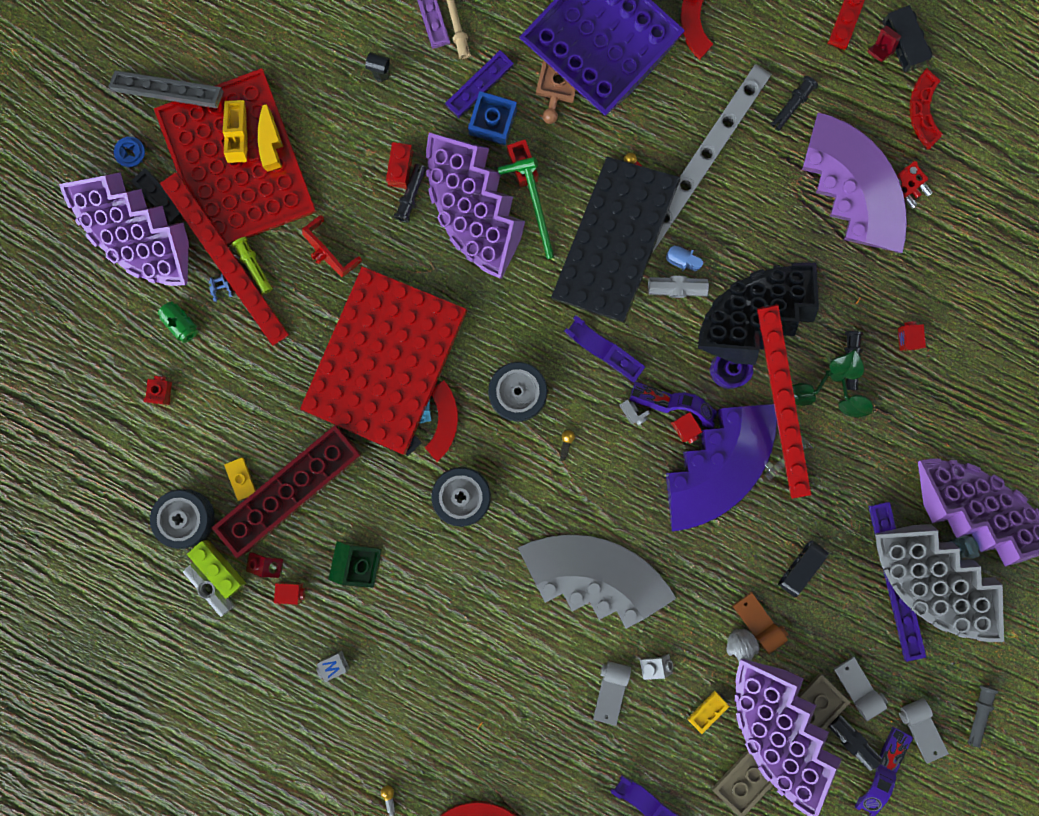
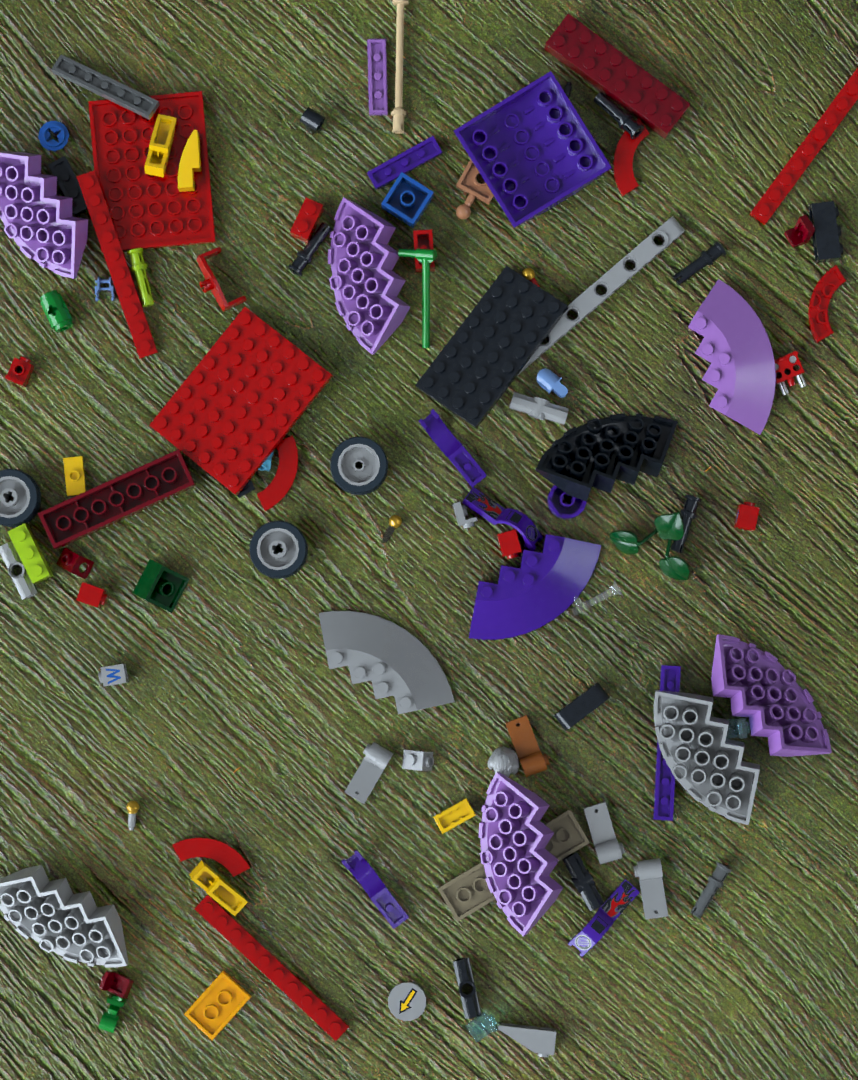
camera: 10 degrees right, 0 degrees up
red plate [757,304,811,499] -> none

